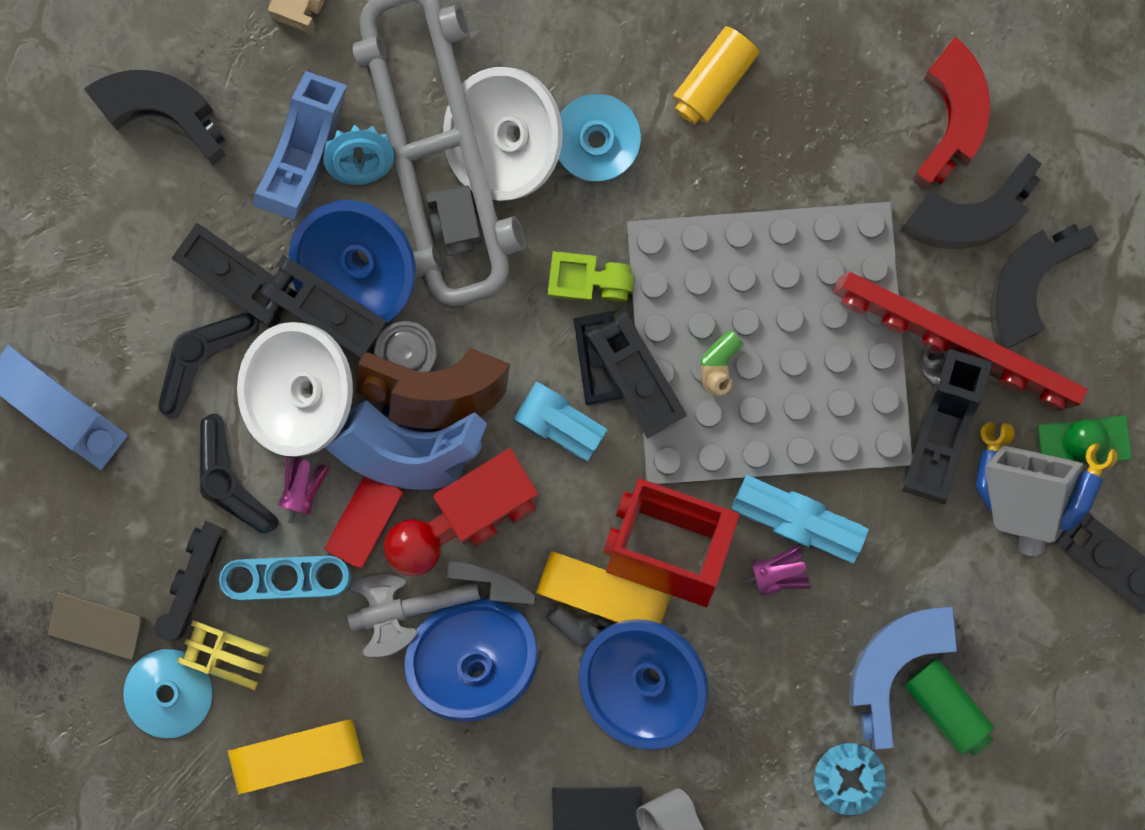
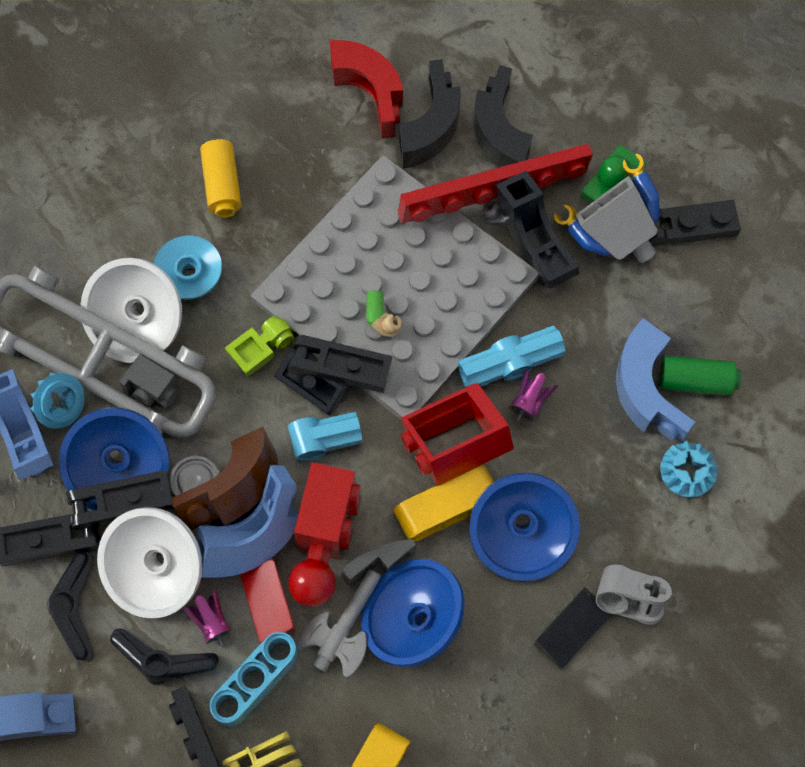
camera: 50 degrees left, 15 degrees down
dark grey arm [546,602,612,645] -> none

